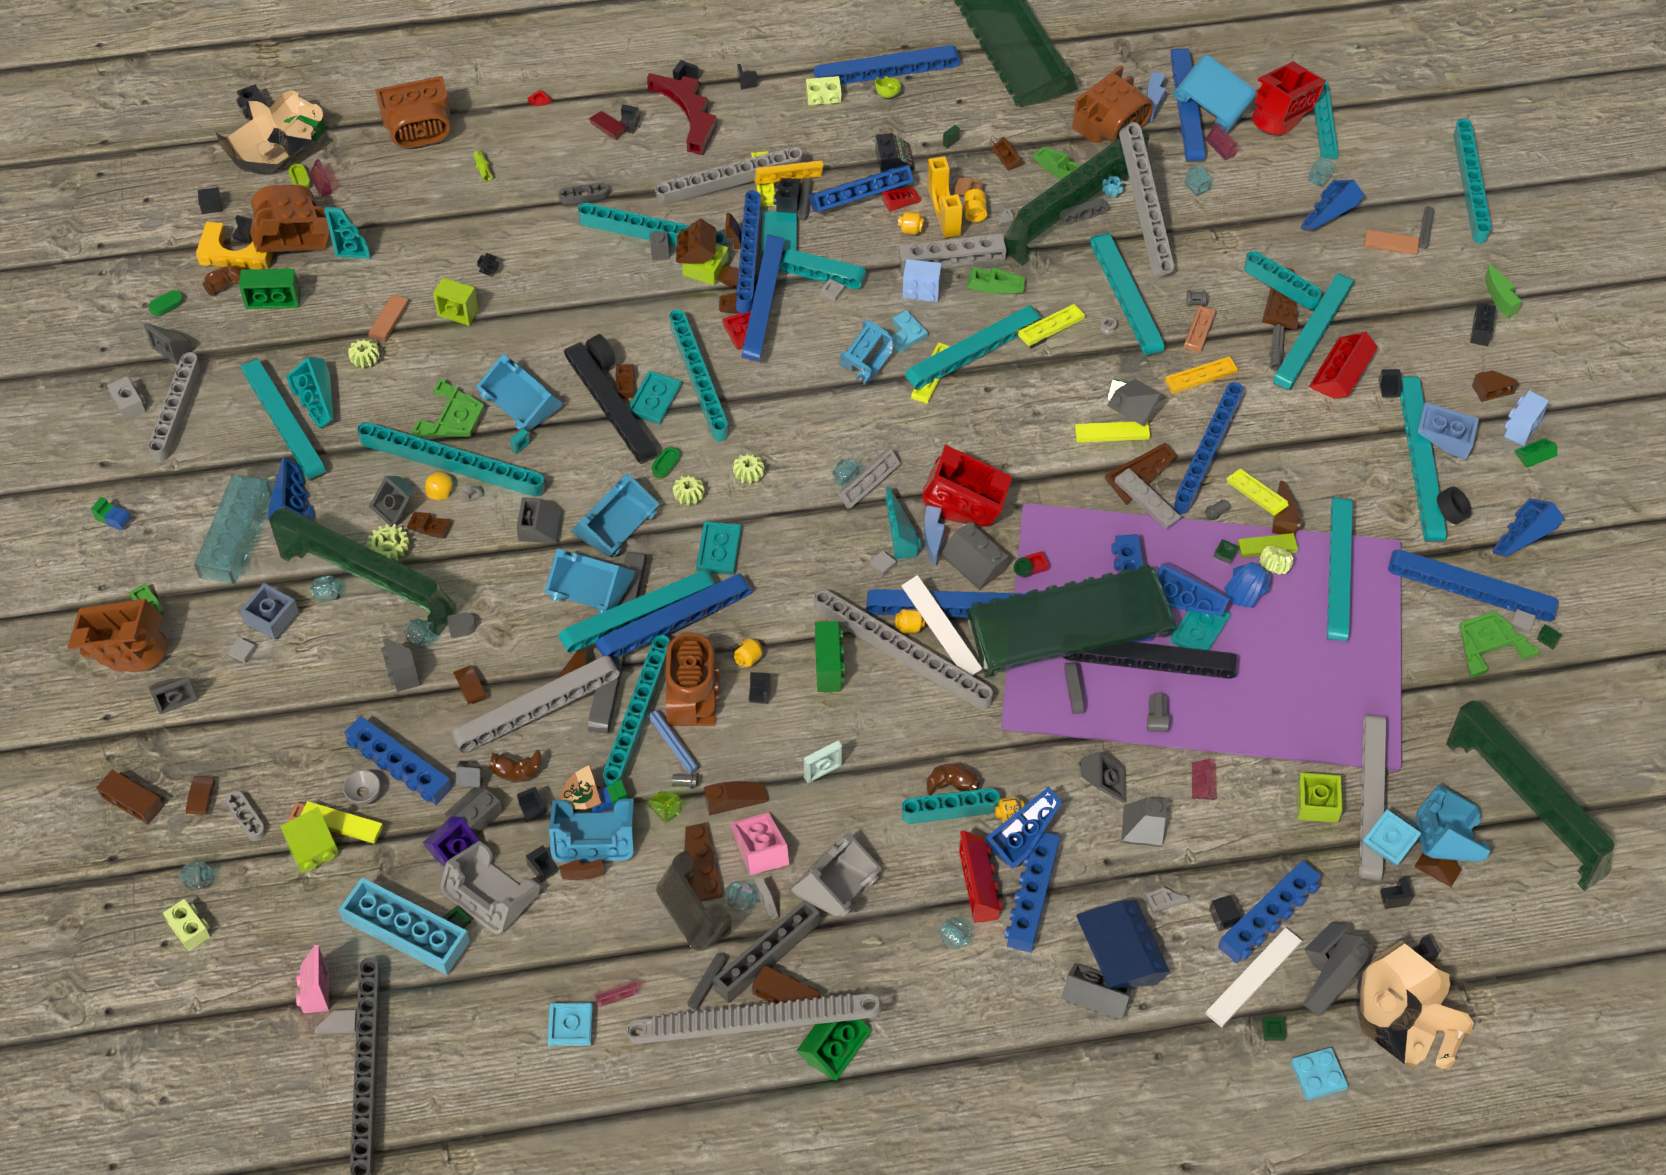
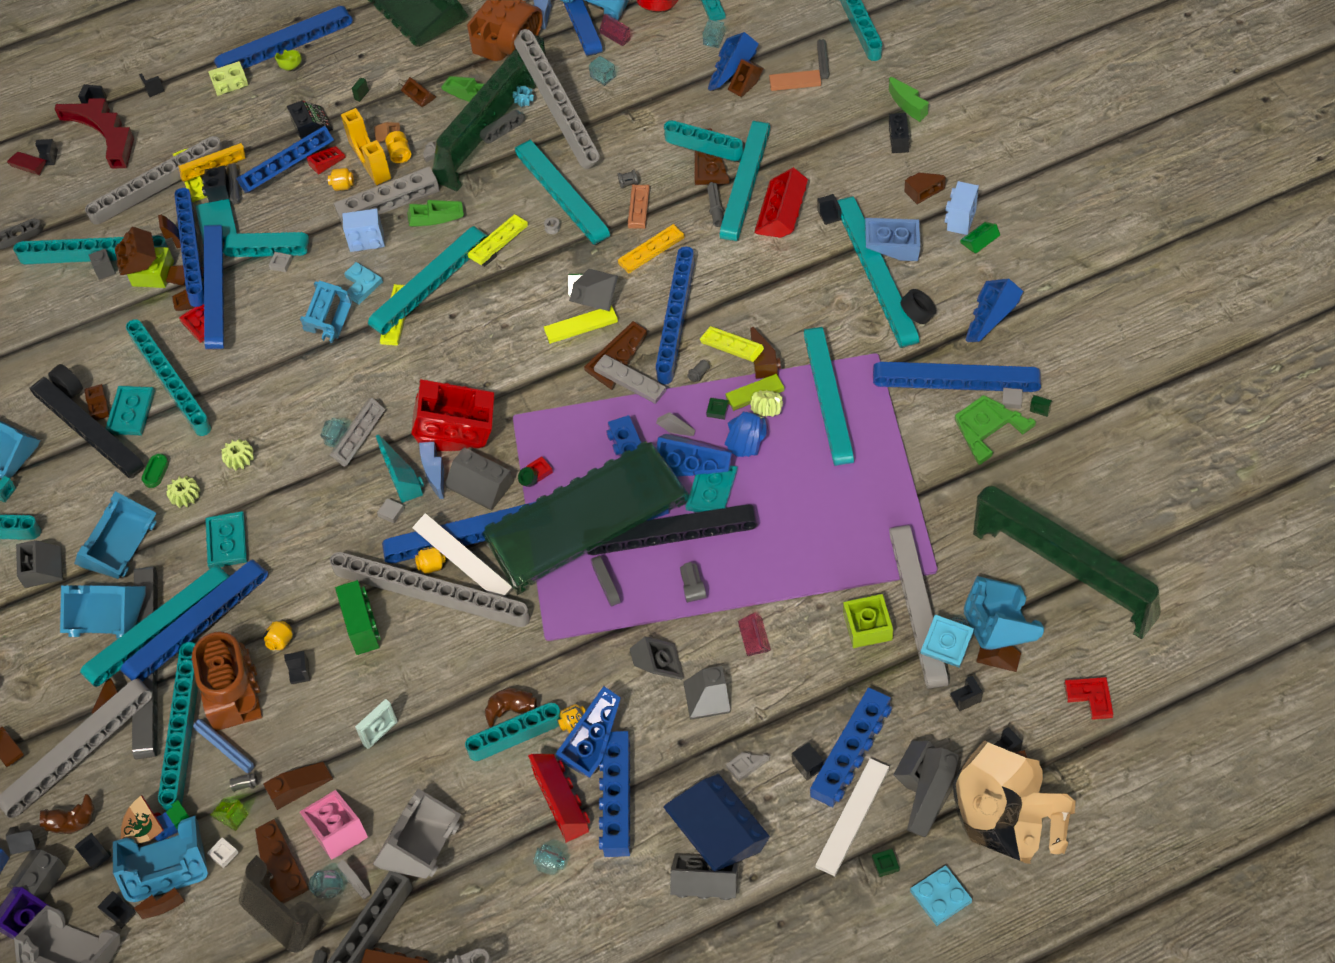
camera: 10 degrees left, 0 degrees up
none -> white plate [207,838,239,868]
none -> light grey tile [656,412,695,436]
none -> reddish brown slope [728,59,764,97]
none -> red plate [1064,677,1114,720]

